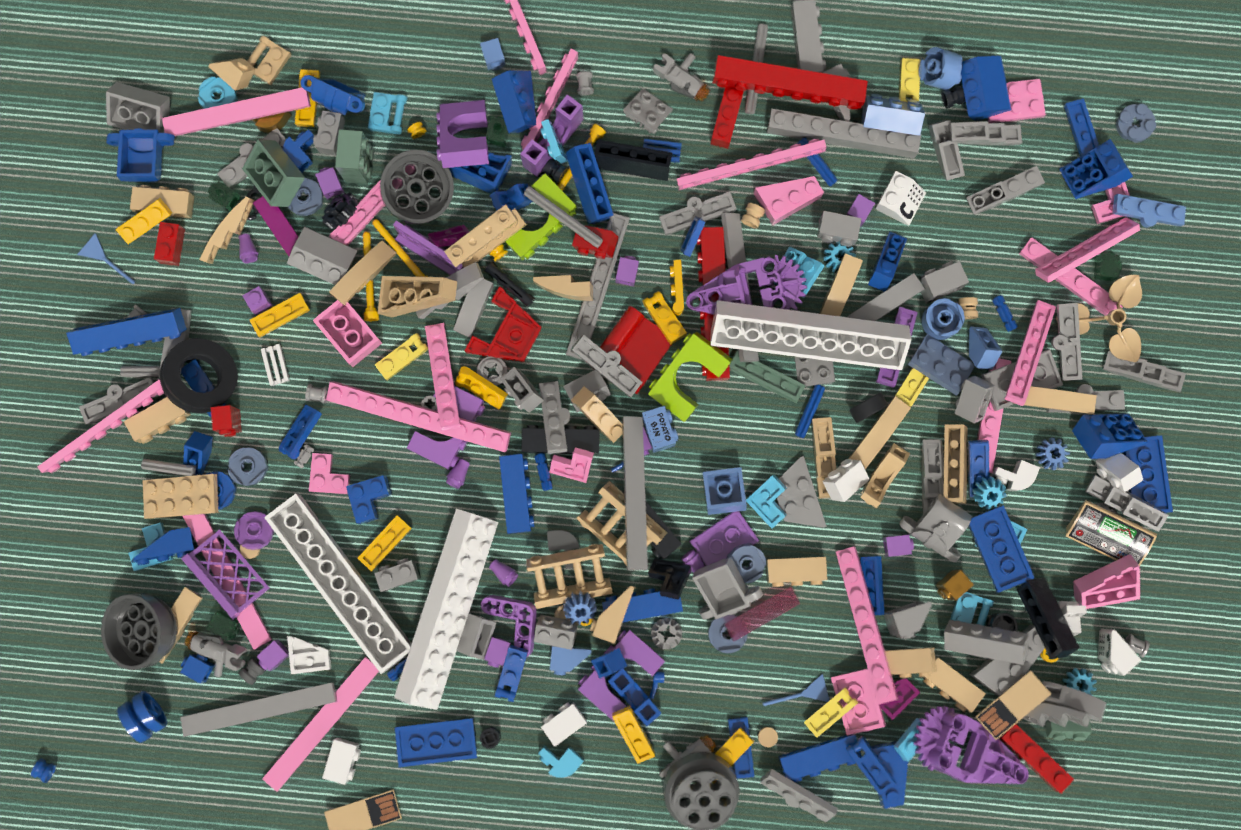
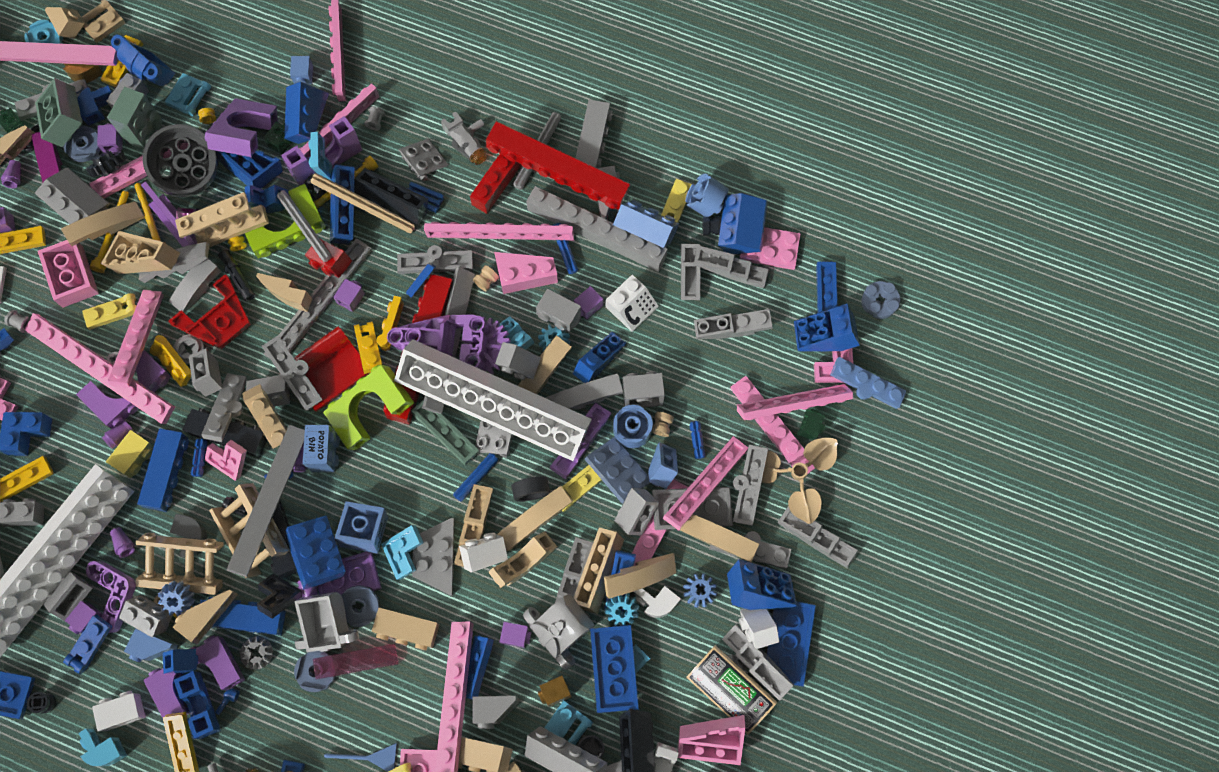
camera: 15 degrees right, 10 degrees down
none -> light yellow brick [106,430,154,478]
none -> black pin [222,496,247,517]
none -> blue brick [285,516,346,590]
none -> tan axle [311,173,415,233]
none -> light grey brick [495,342,541,380]
none -> tan slope [604,553,676,598]

